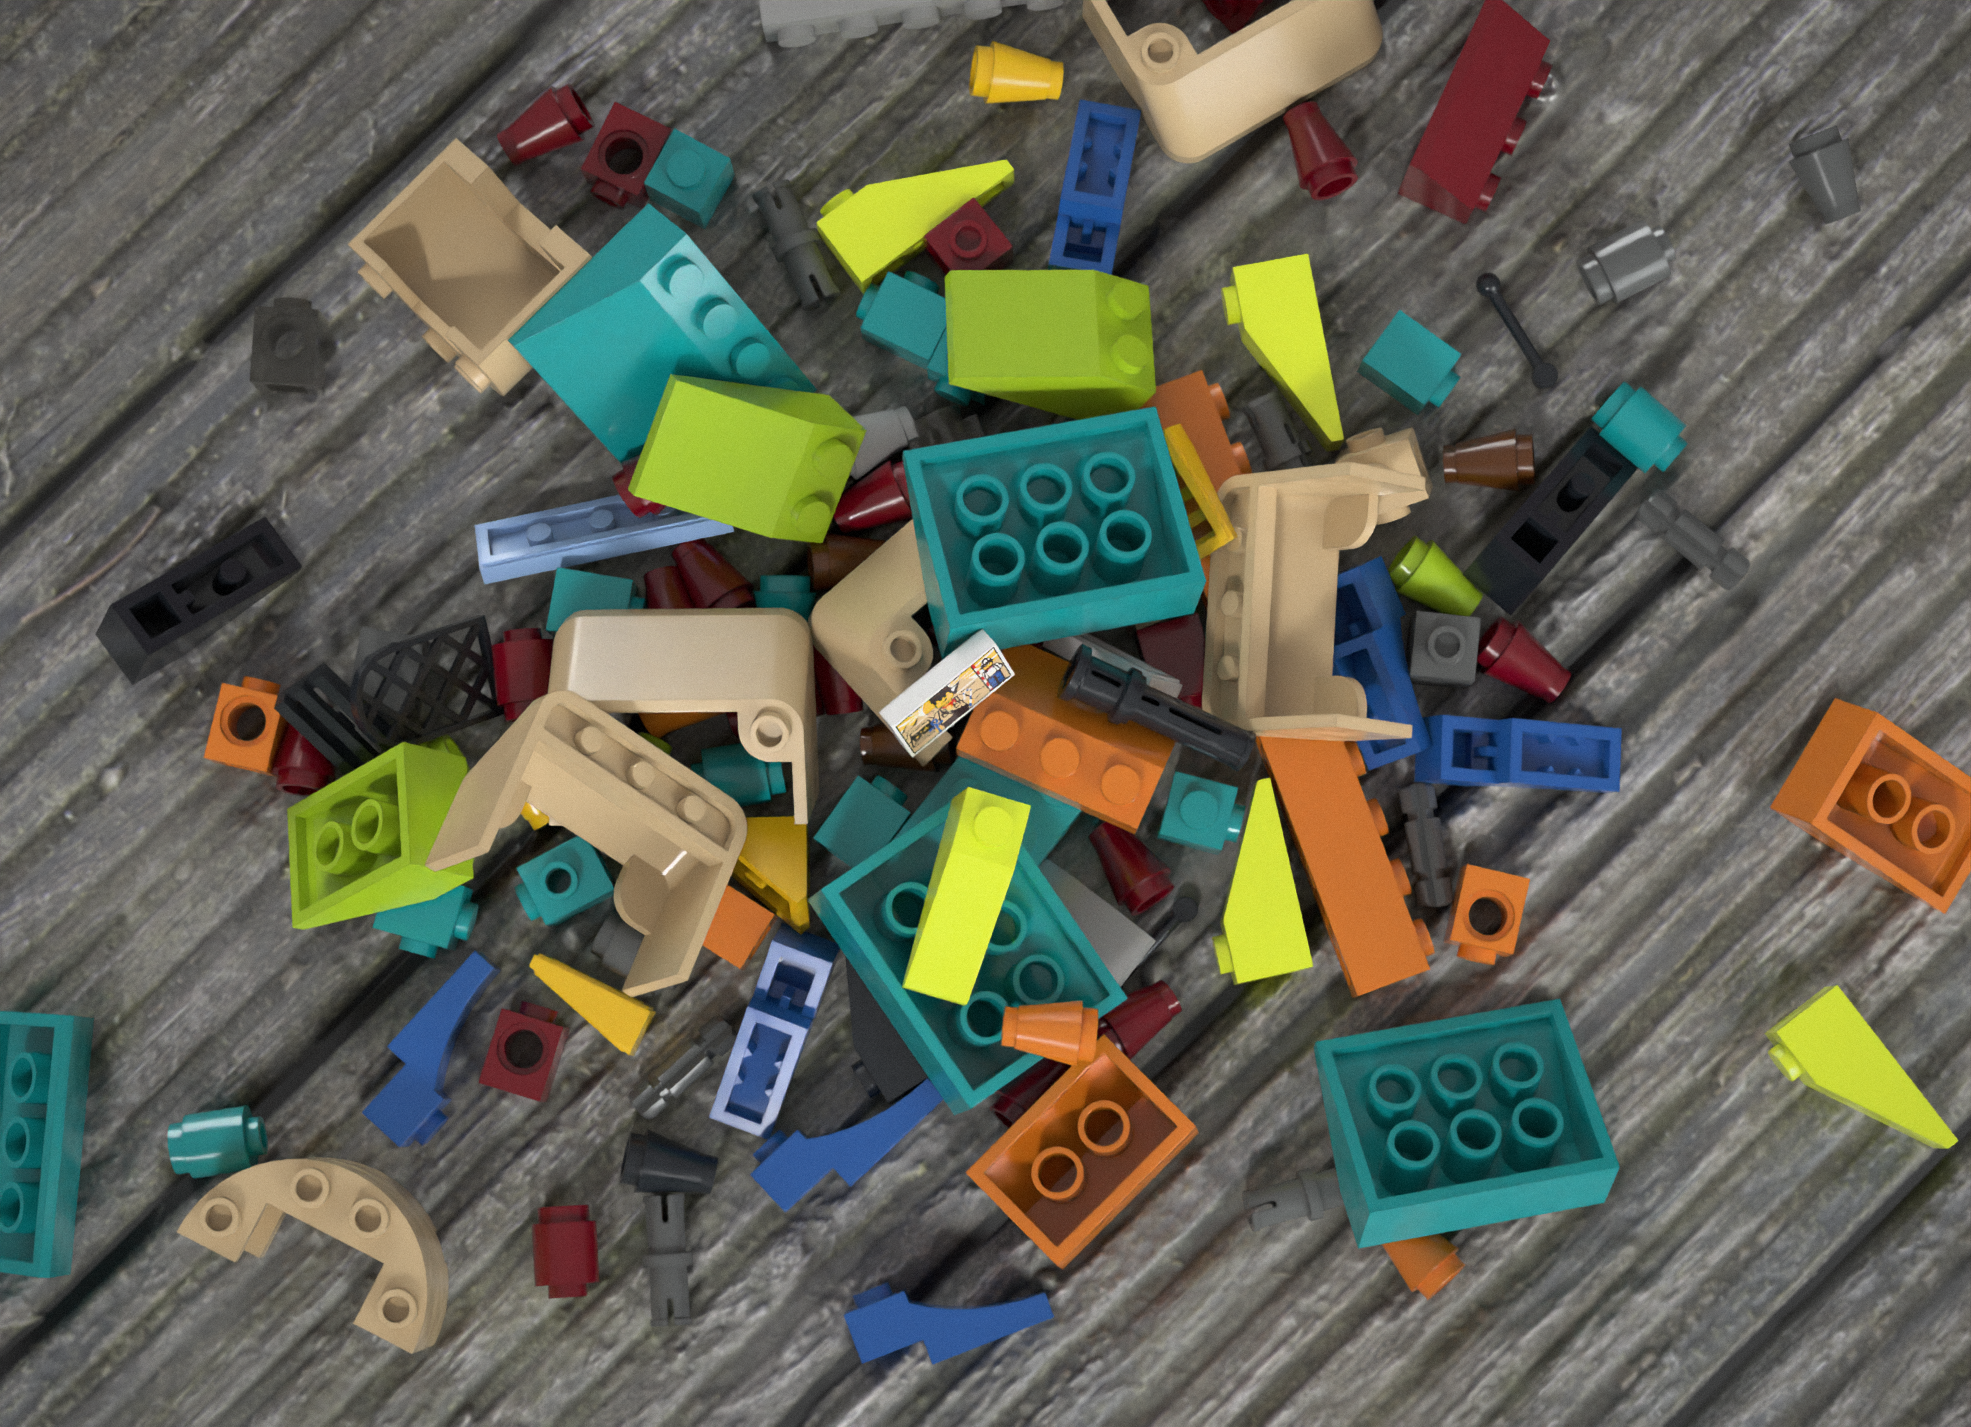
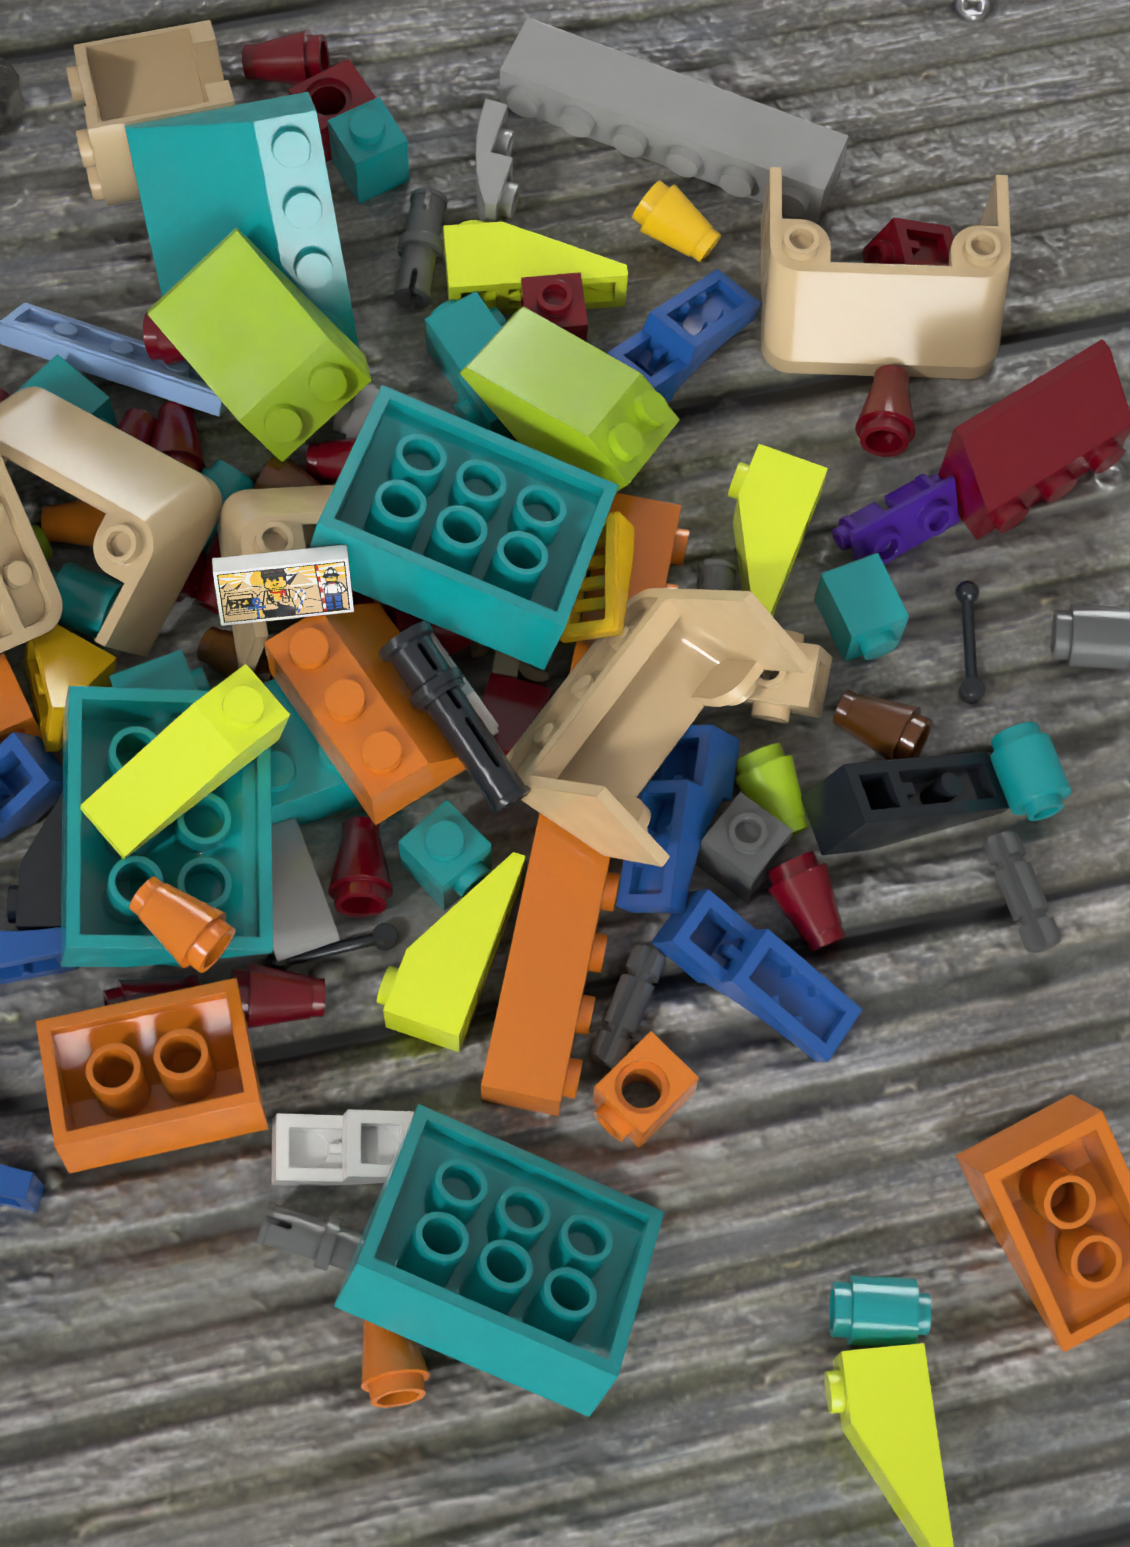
camera: 25 degrees right, 15 degrees down
none -> white slope [272,1109,414,1186]
none -> light grey slope [476,99,521,223]
none -> teal brick [829,1275,931,1347]
none -> dark purple hinge [832,474,959,564]

